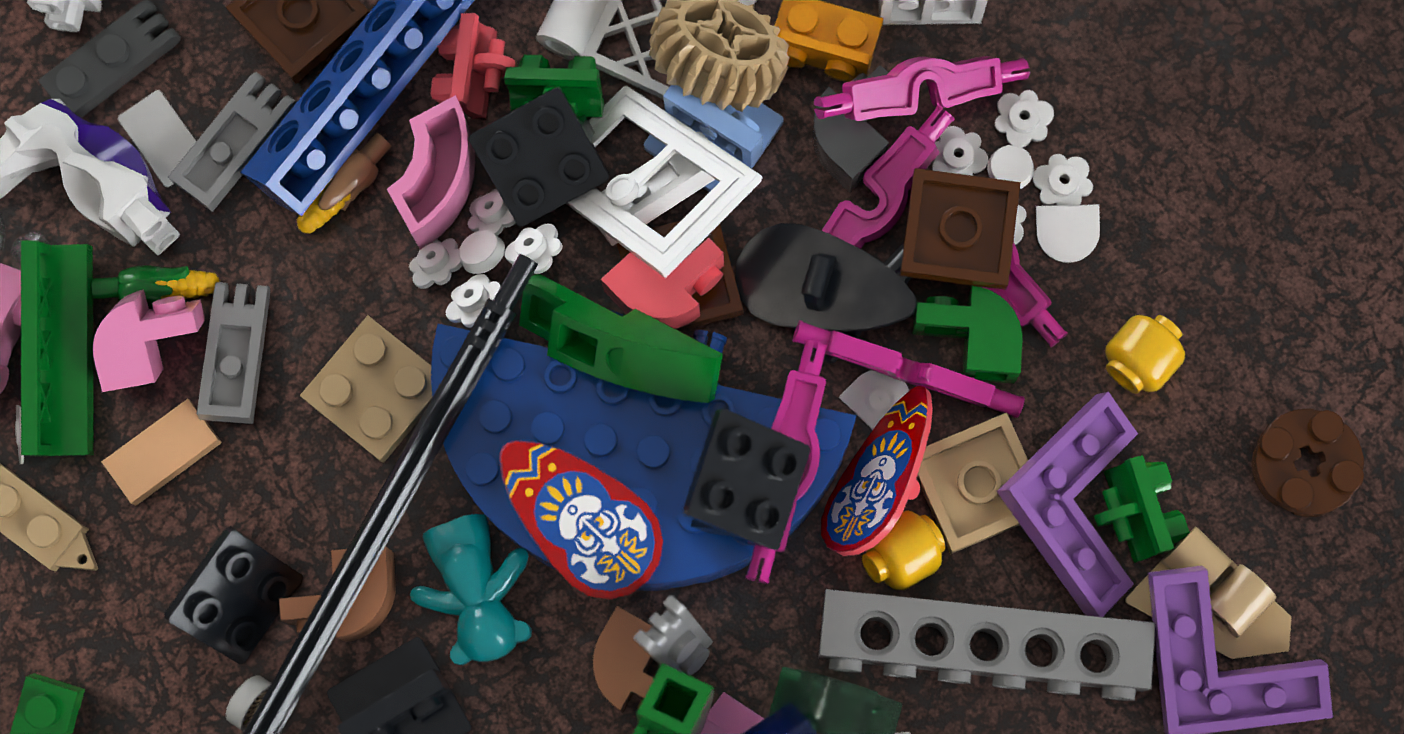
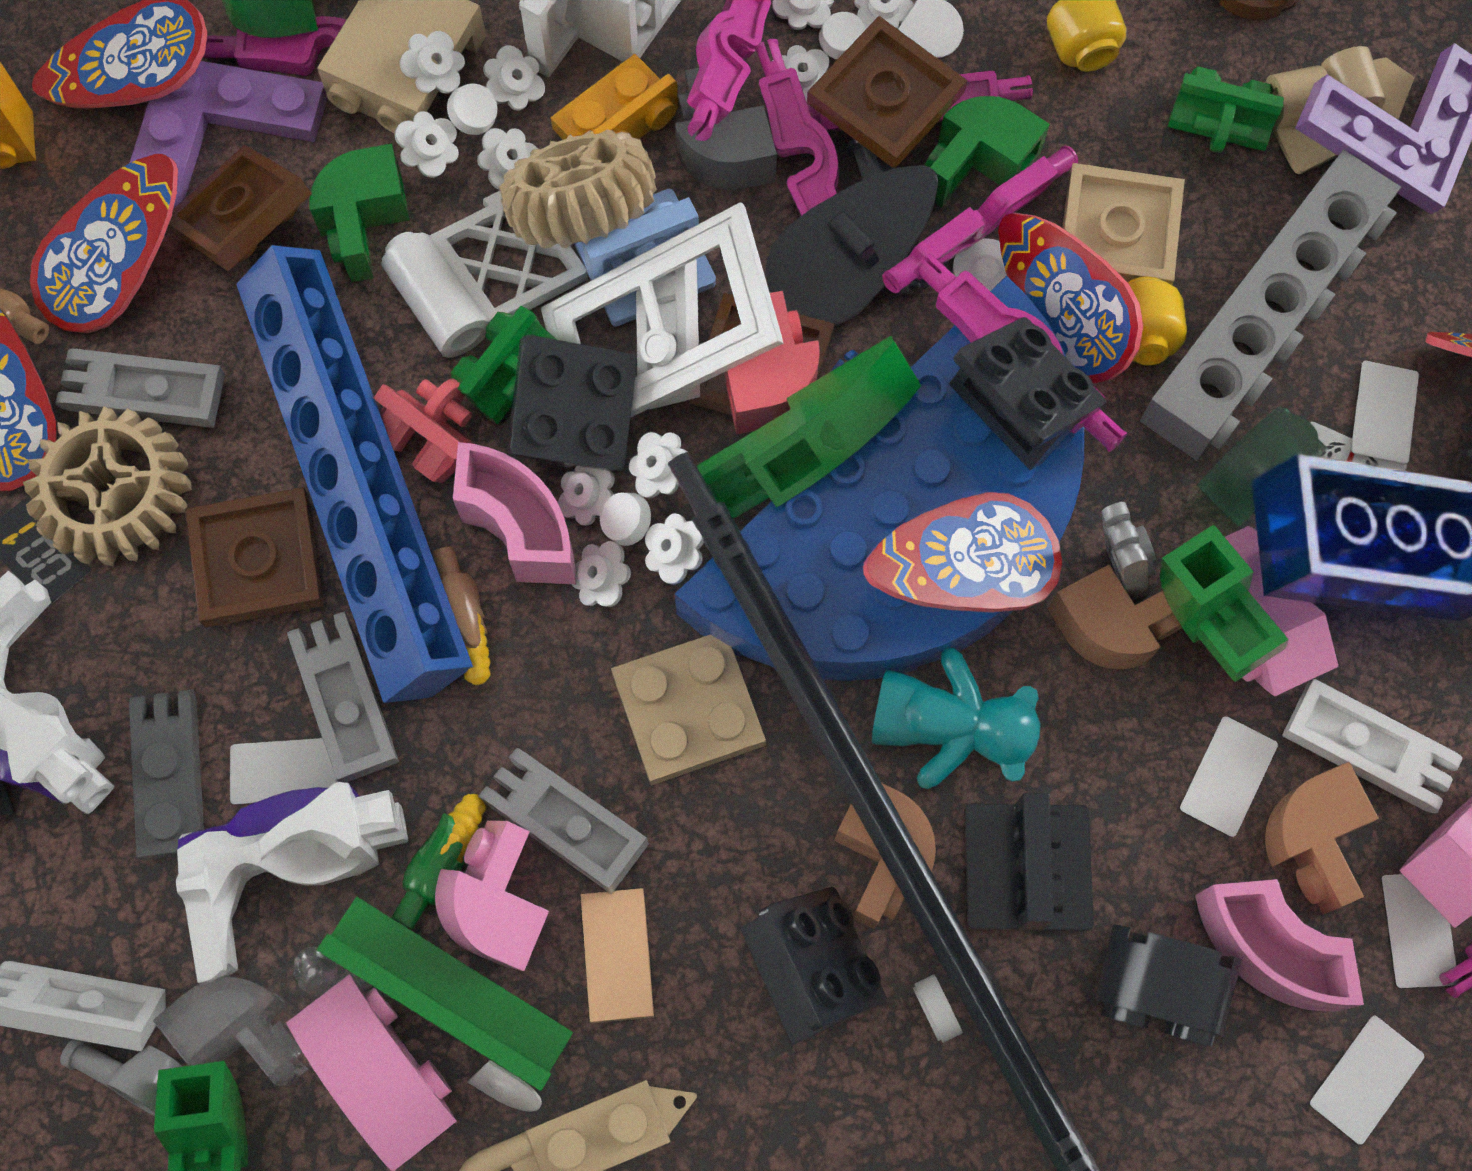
camera: 65 degrees left, 5 degrees down
medium lavender plate [997,392,1138,617] -> none

